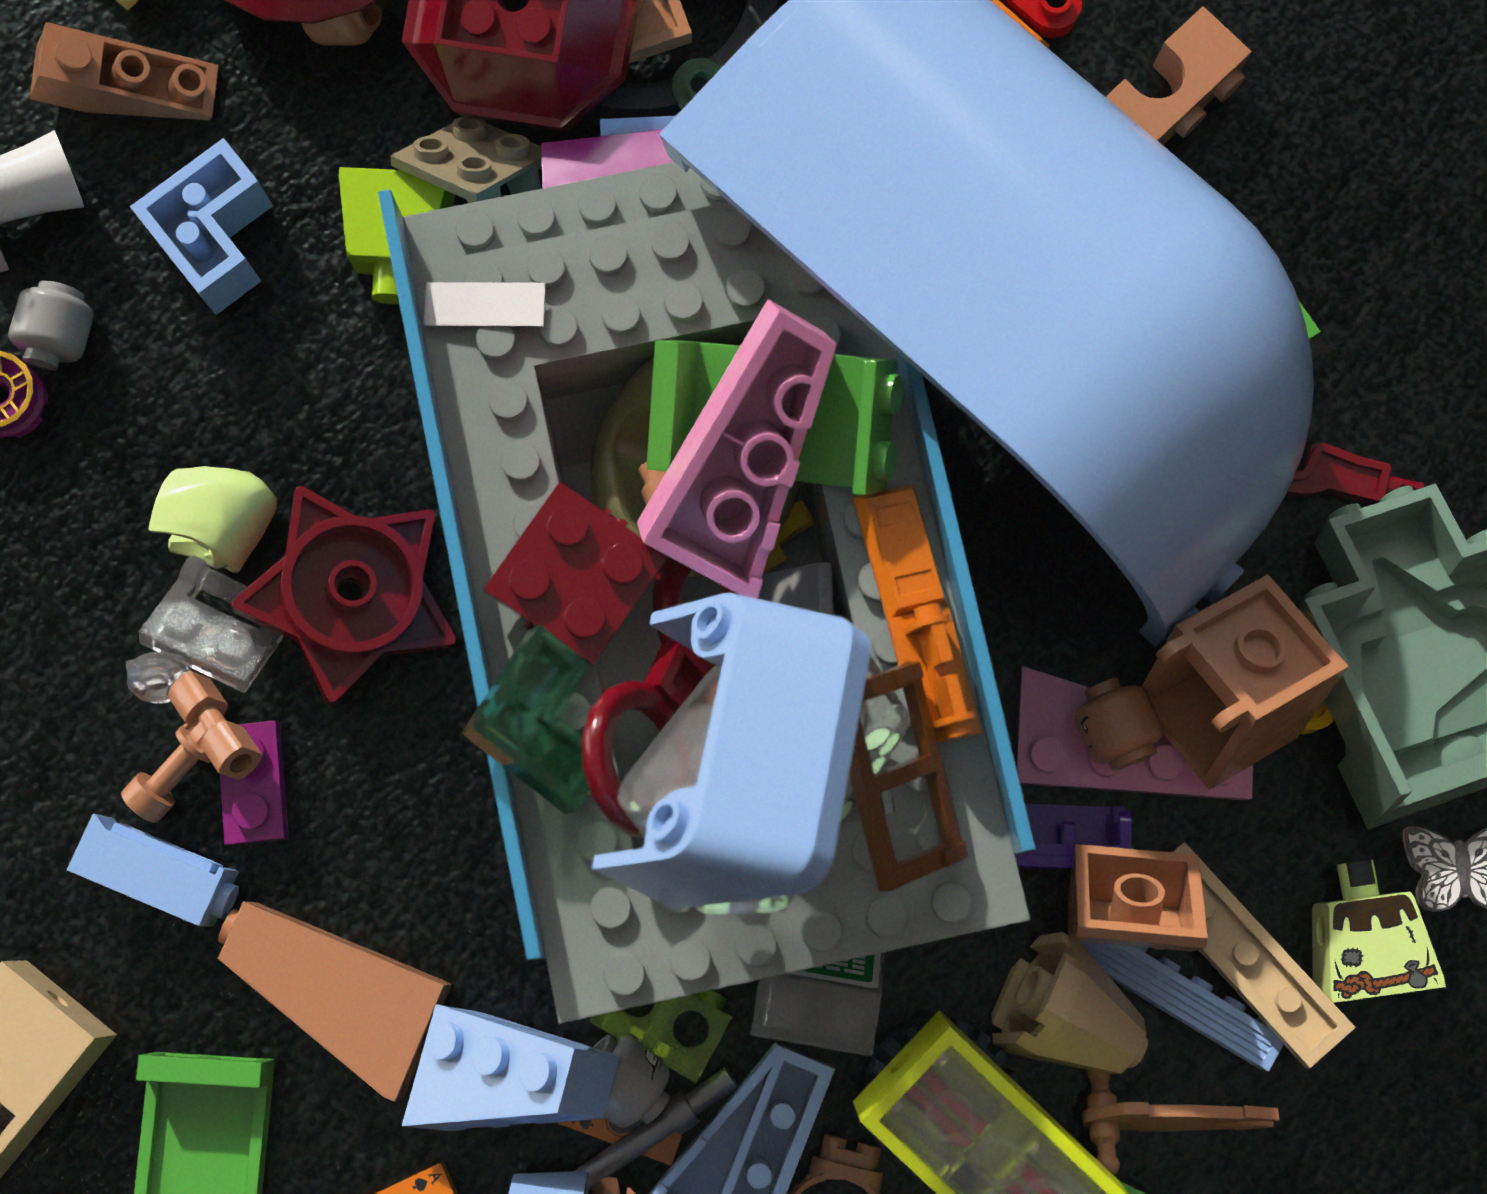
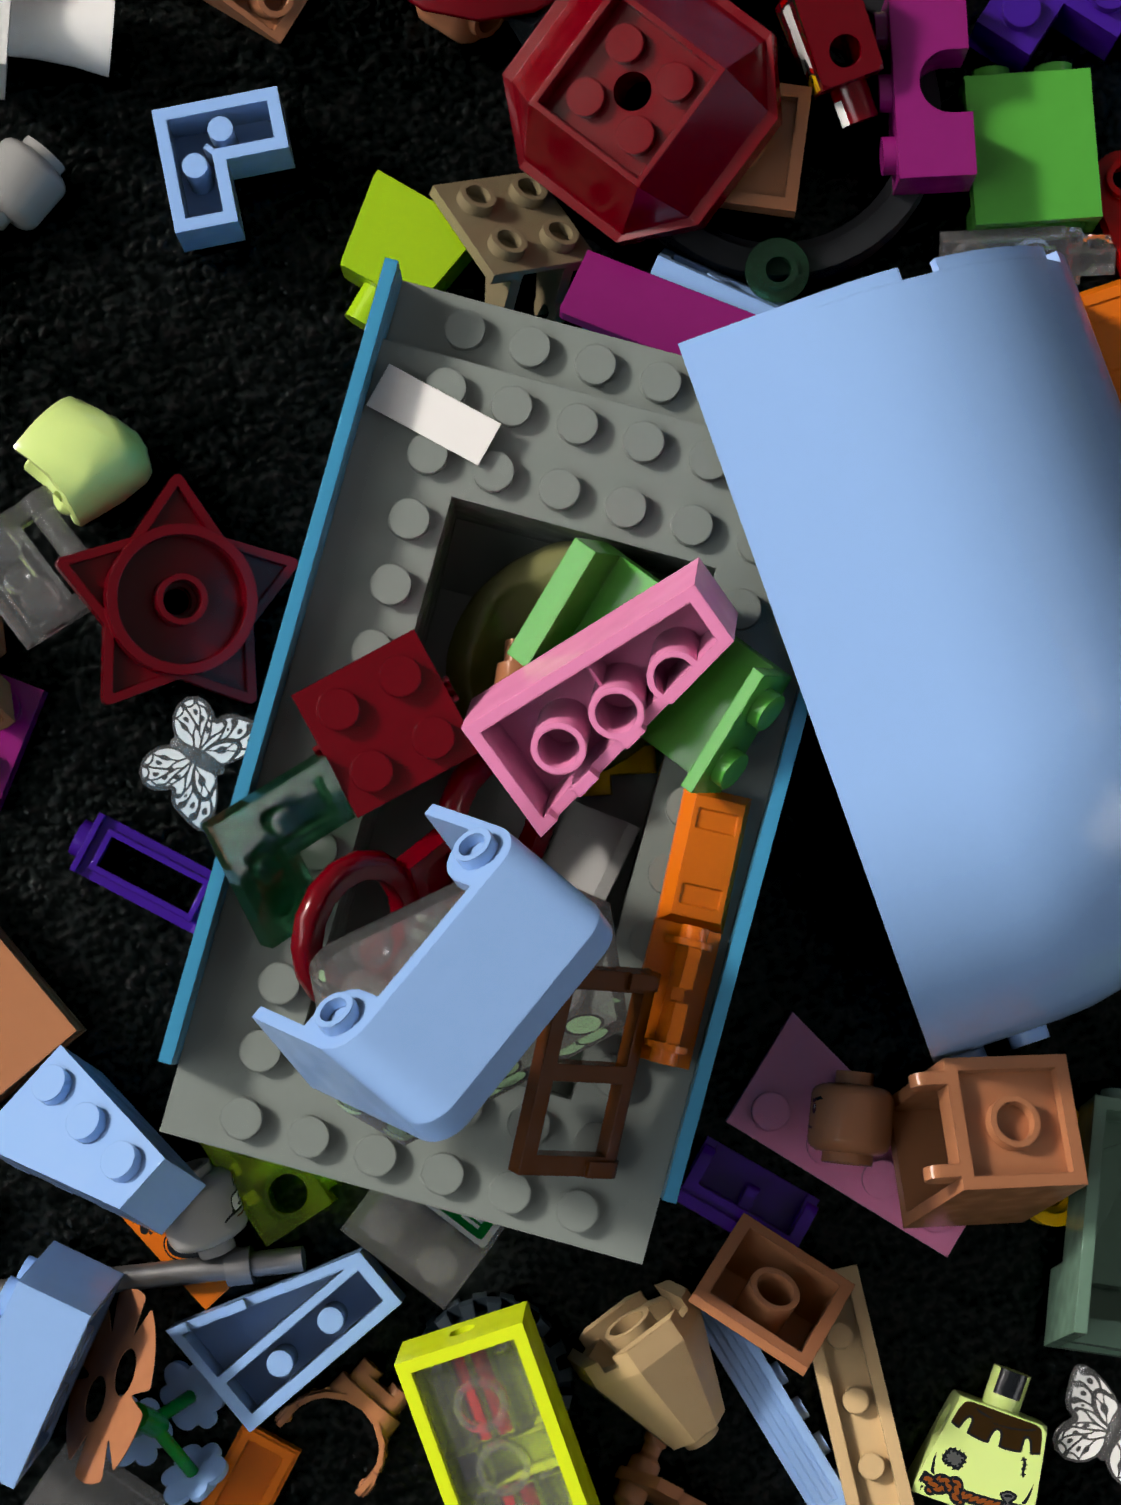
camera: 30 degrees right, 5 degrees up
none -> dark purple window [68,812,212,934]
none -> animal [139,696,254,832]

